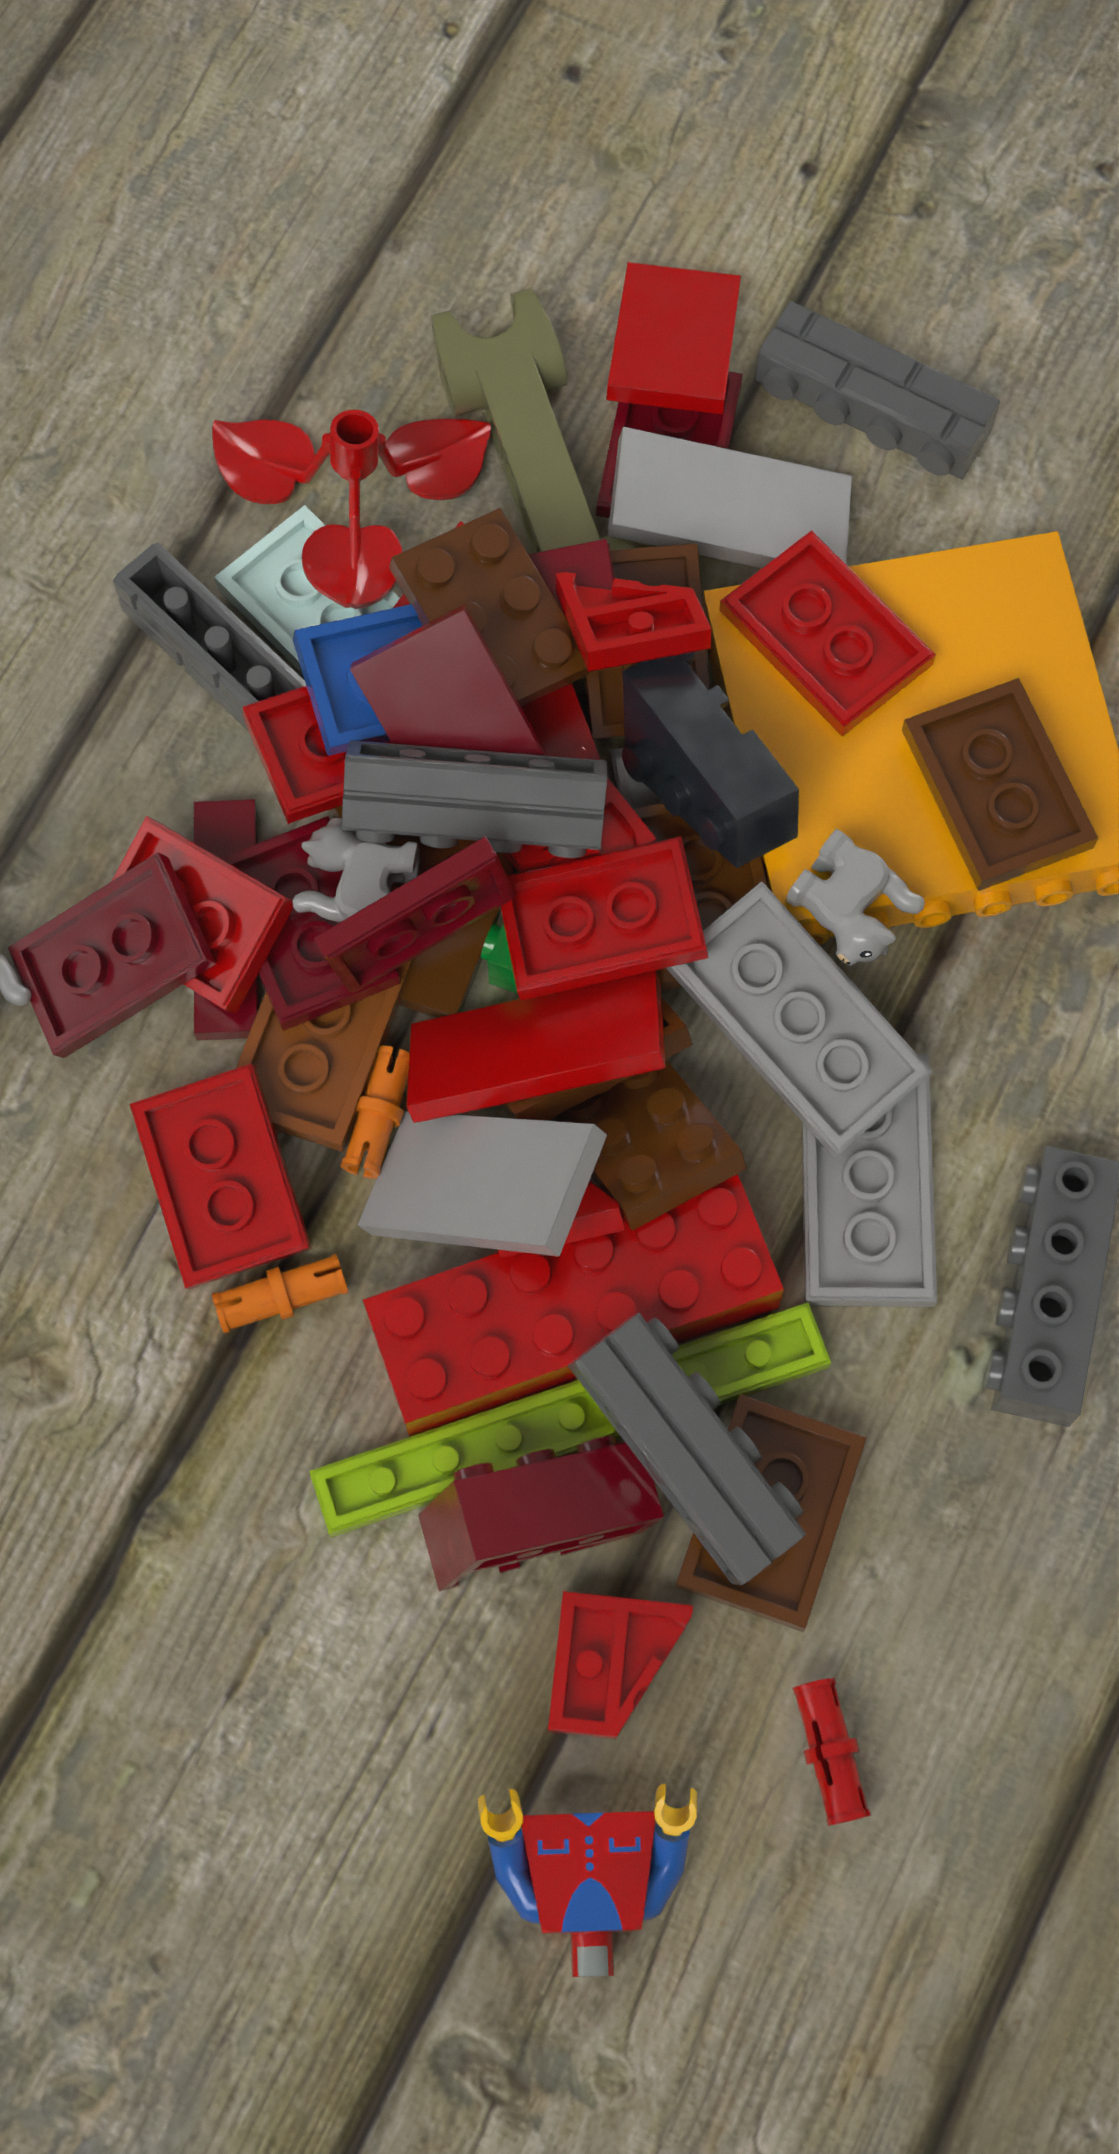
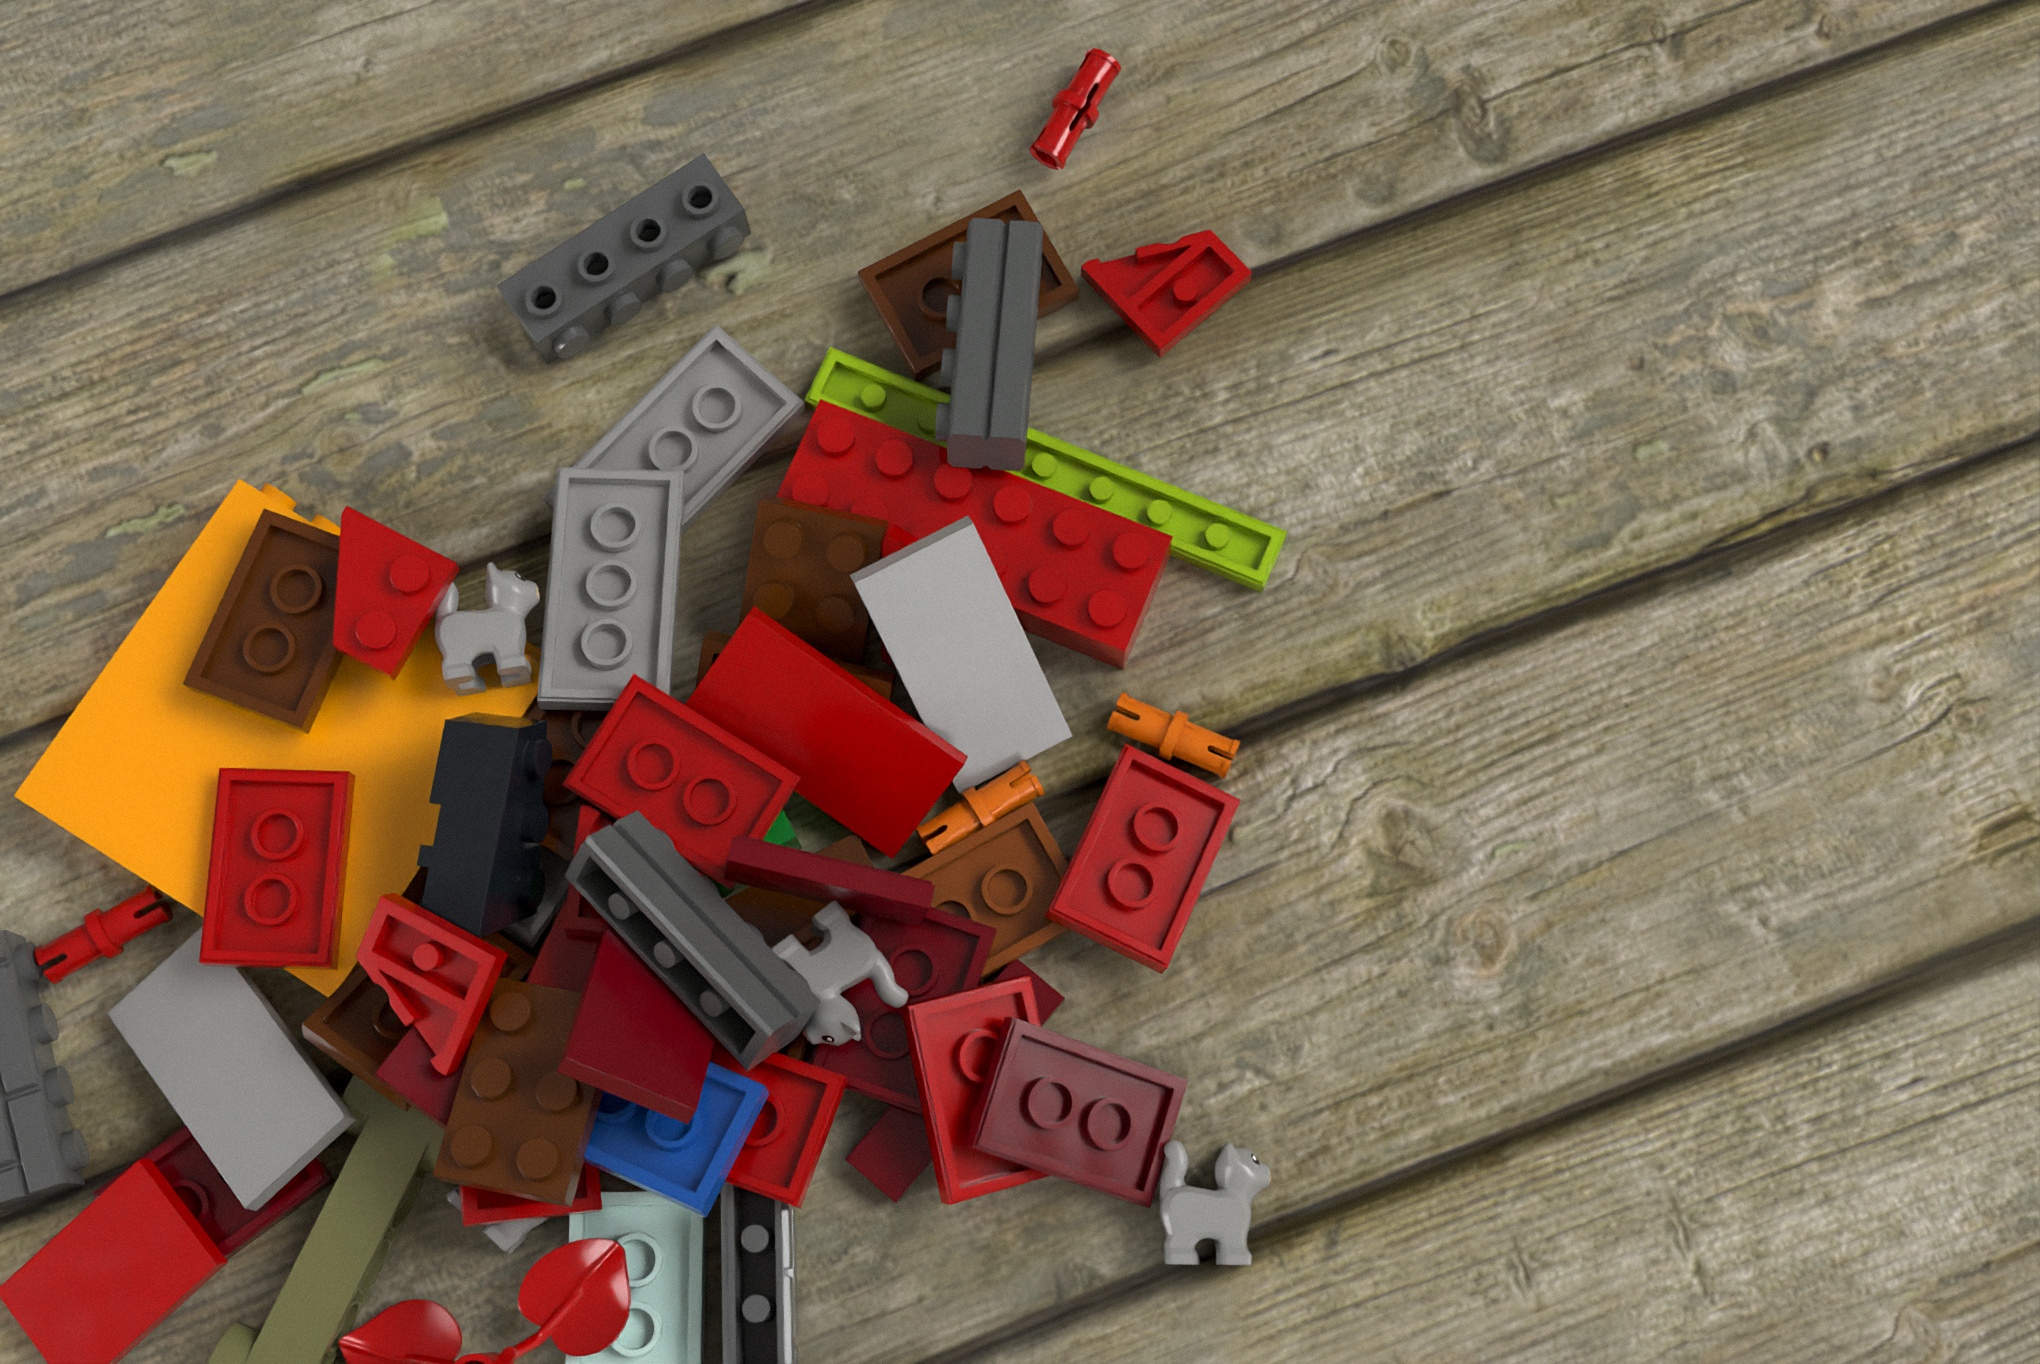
camera: 135 degrees left, 5 degrees up
dark red wedge [418,1435,664,1592] -> none
torso [478,1784,698,1977] -> none
none -> red pin [34,884,173,984]
none -> red wing [333,506,460,681]

